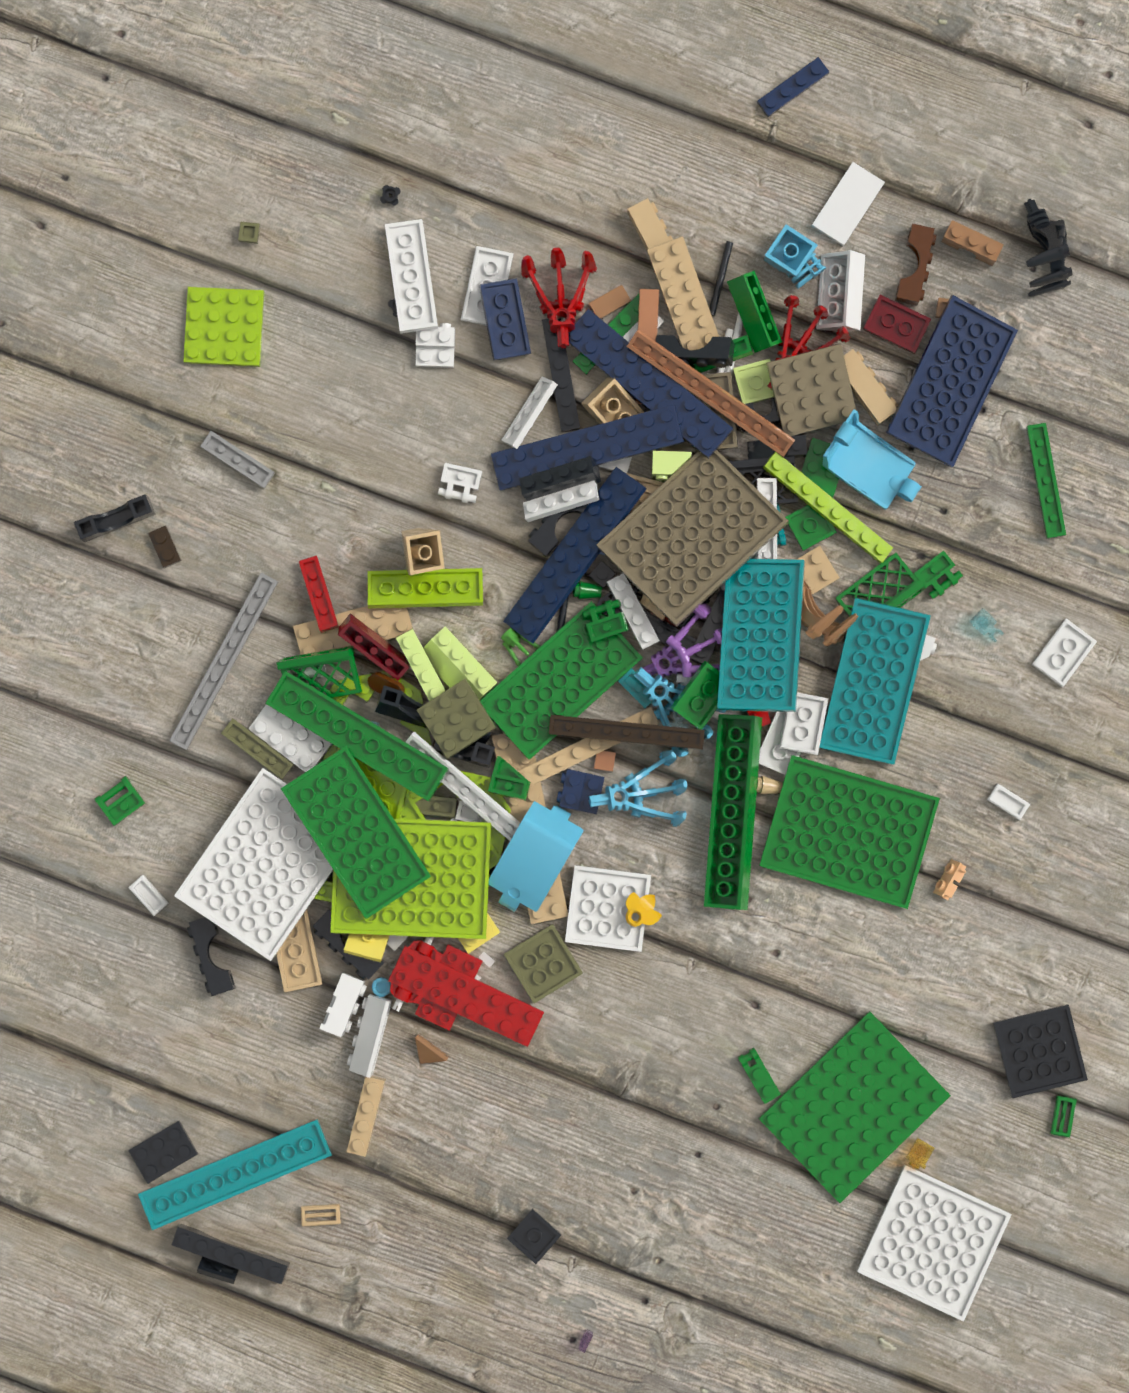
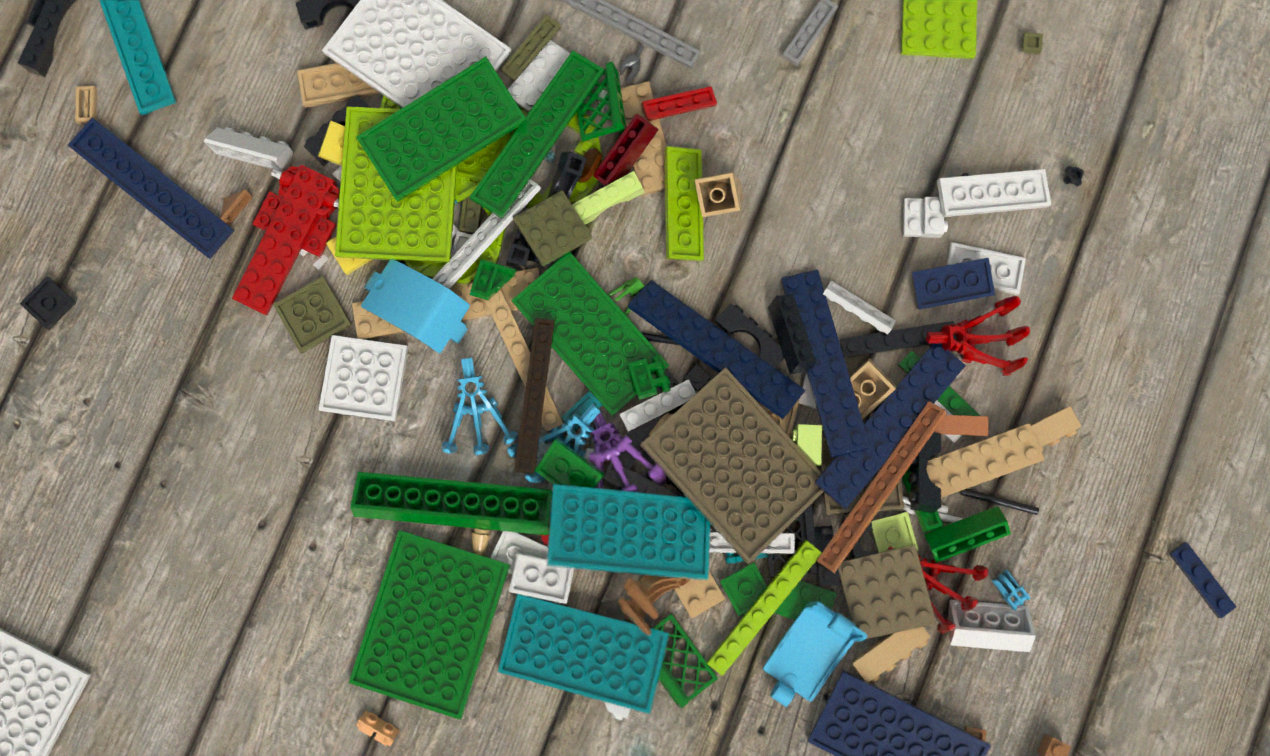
camera: 85 degrees right, 5 degrees down
white wedge [319,973,367,1037] -> none
tan brick [347,1076,386,1157] -> none
medium azure tile [372,977,391,997] -> none
yellowish green slope [423,626,498,700] -> none
white plate [438,463,482,503] -> none
white plate [523,481,599,522] -> none
dark blue plate [556,769,605,815] -> none
green cone [573,581,602,600] -> none
medium nougat tile [589,285,631,319] -> none
nougat tile [594,751,616,772] -> none
yellow plate [625,892,662,927] -> none
green plate [738,1048,781,1104] -> none
green plate [758,1011,951,1203] -> none
medium azure slope [764,224,818,277] -> none
white tile [812,162,885,247] -> none
dark red plate [863,295,931,354] -> none
reddish brown arch [895,223,937,306] -> none
clear yellow bracket [906,1137,935,1170] -> none
green plate [914,550,963,600] -> none
none -> dark blue plate [68,117,234,259]
none -> dark grey hand [620,45,644,84]

